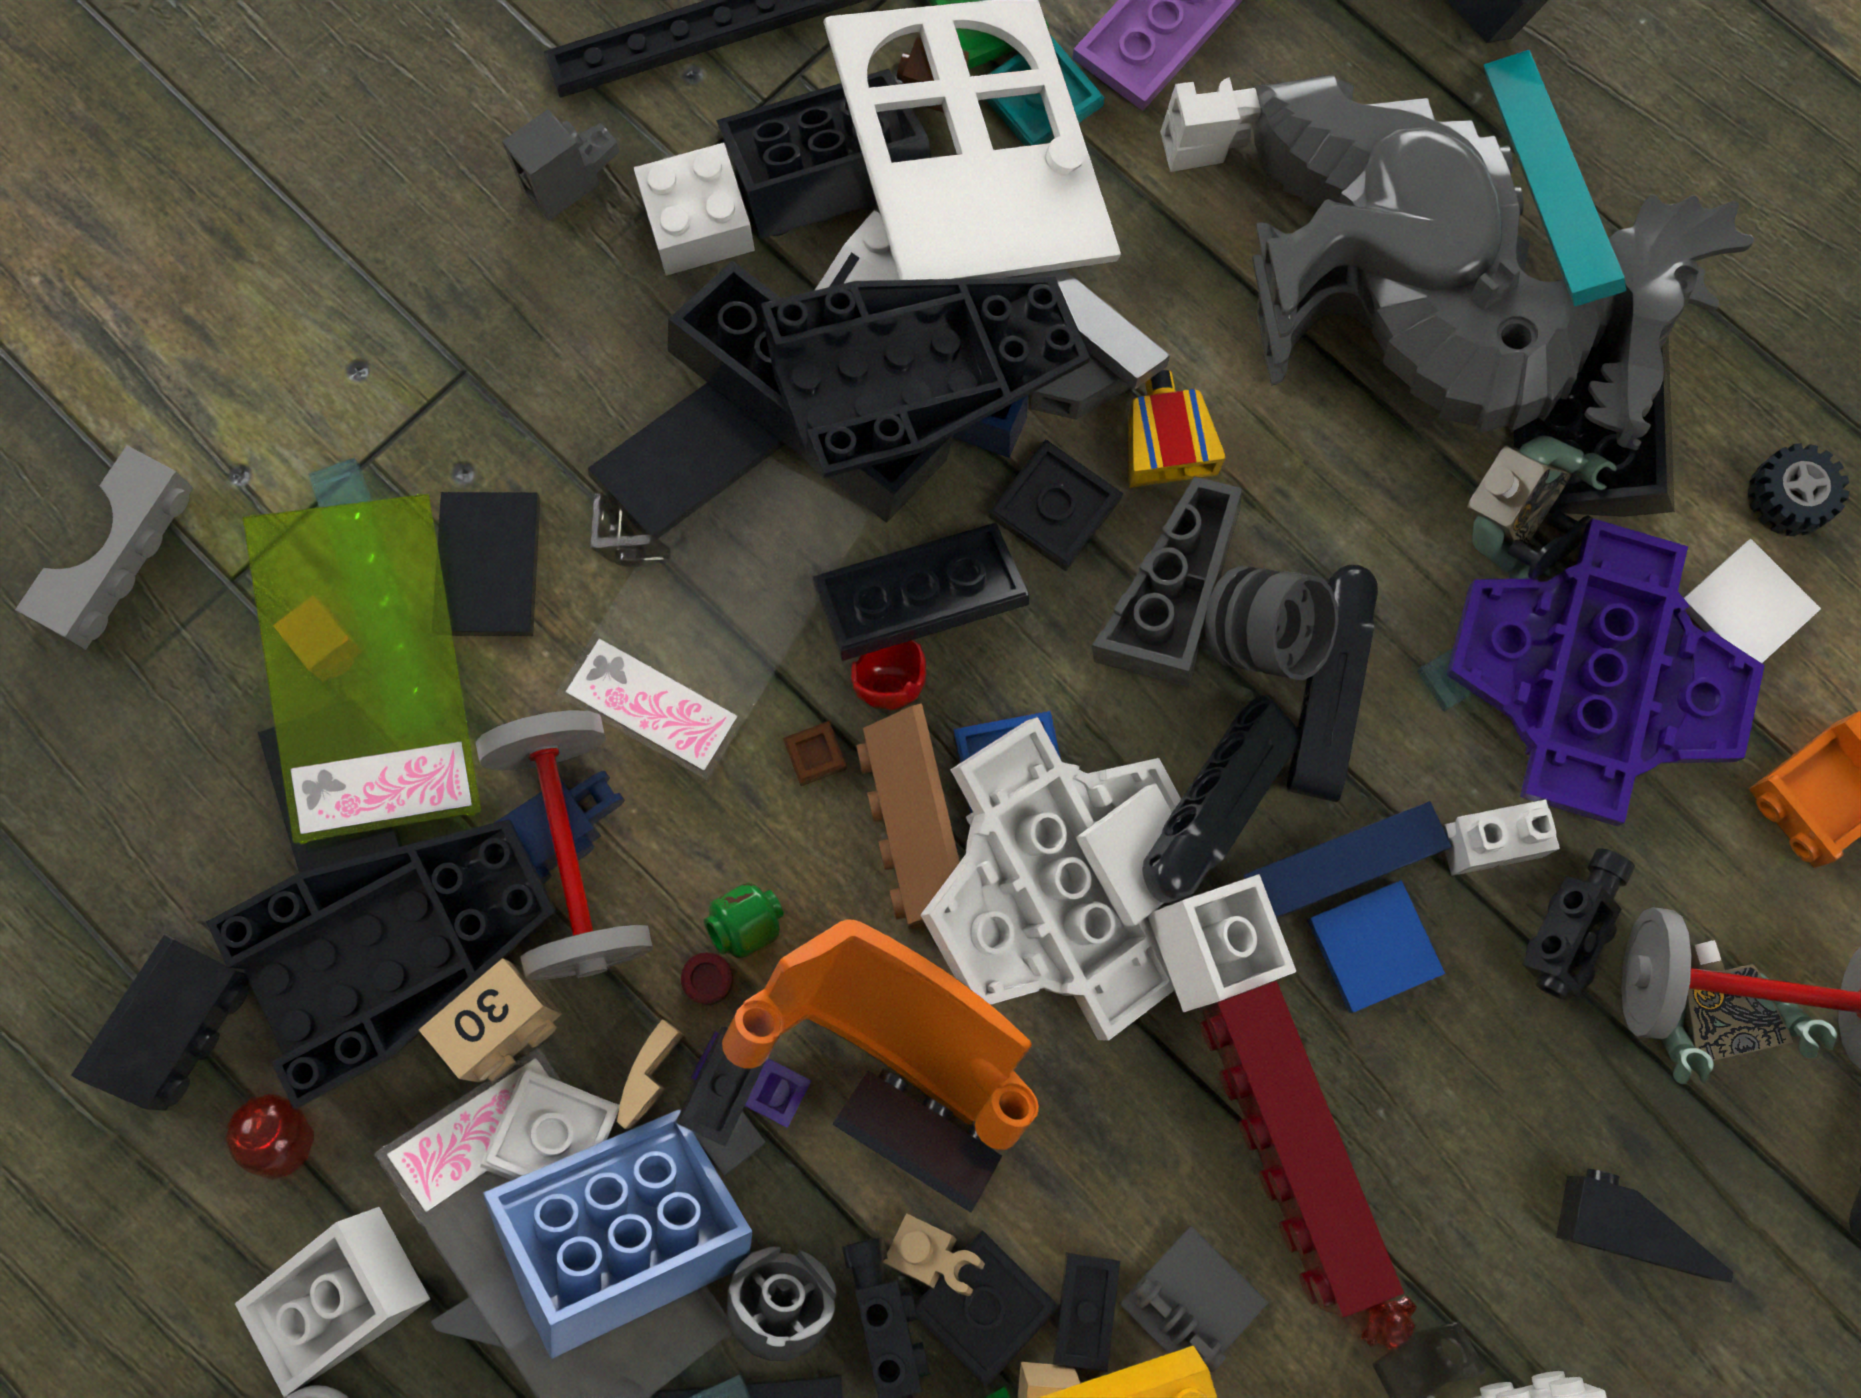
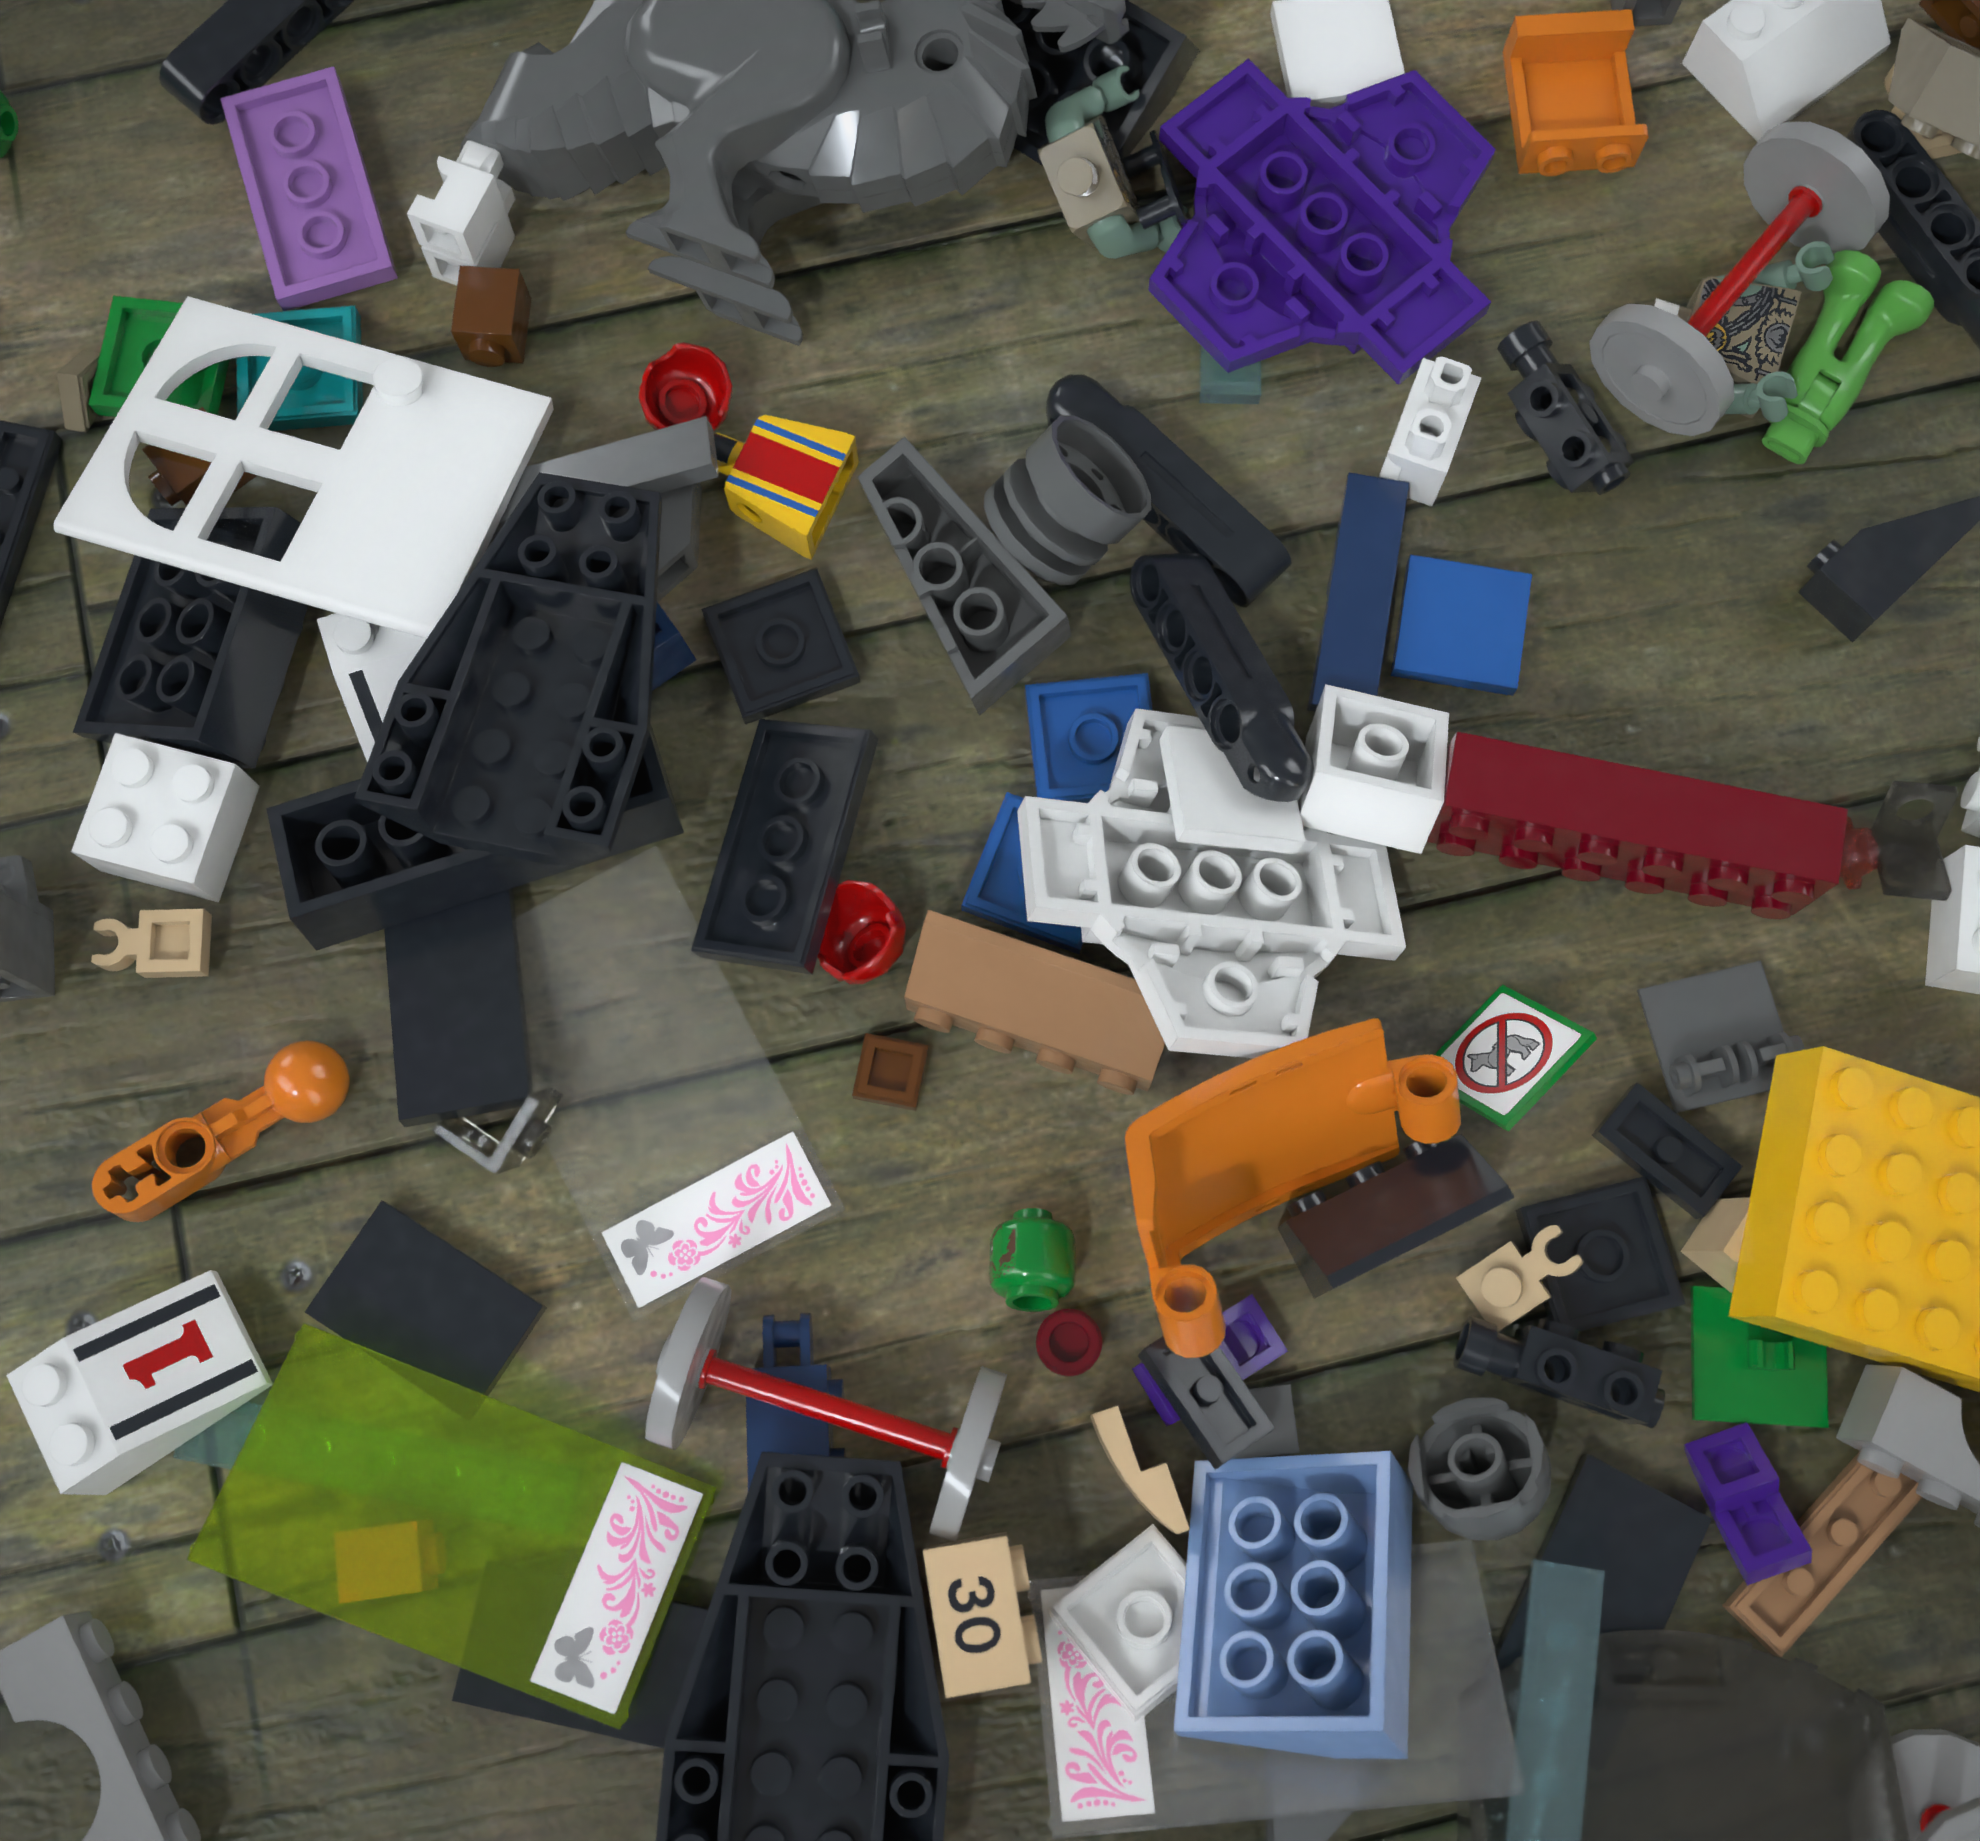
camera: 55 degrees left, 0 degrees up
none -> white slope [6,1270,273,1495]
none -> tan plate [91,909,212,978]
none -> orange beam [92,1040,350,1222]
none -> reddish brown brick [451,266,532,367]
none -> red hair [638,342,733,431]
none -> blue tile [1025,673,1153,803]
none -> piece [1434,984,1597,1132]
none -> bright green piece [1762,250,1934,464]

